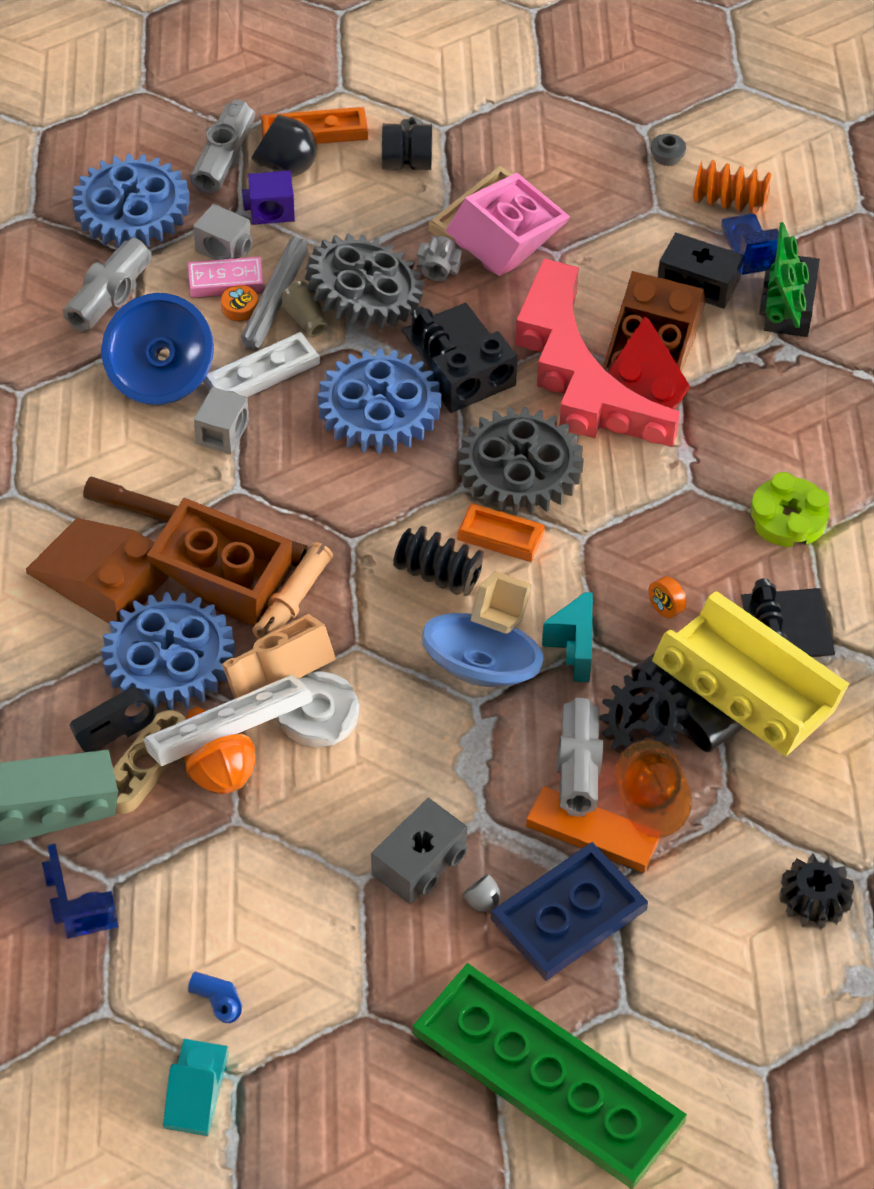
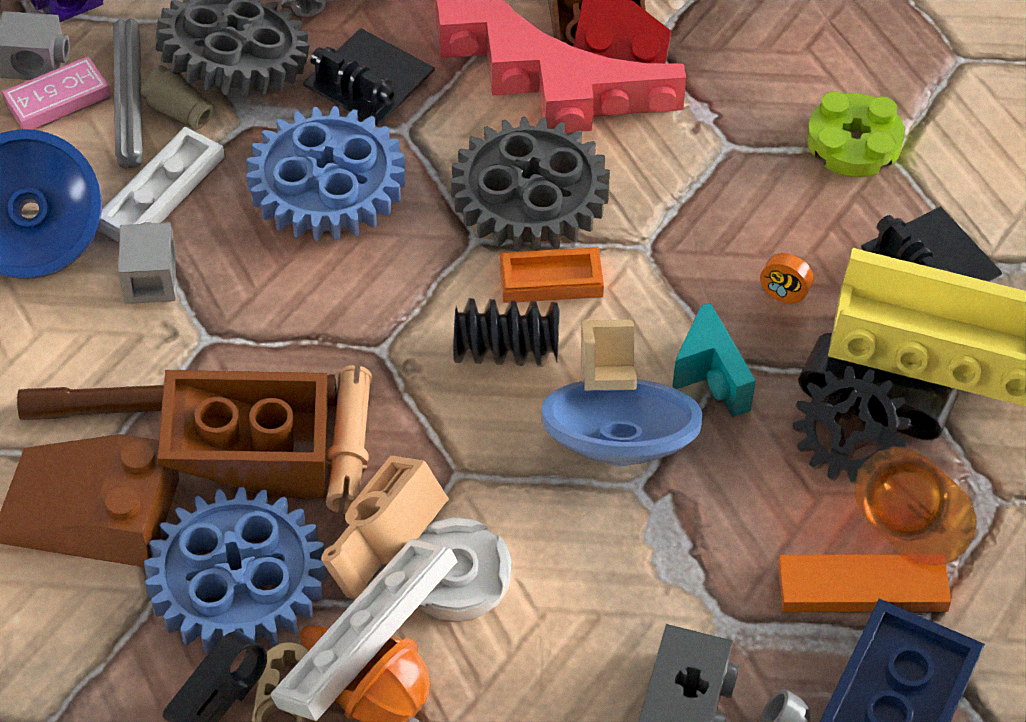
camera: 25 degrees left, 0 degrees up
orange tile [221,285,258,321] -> none
black brick [432,331,517,413] -> none
light grey piece [556,698,603,817] -> none

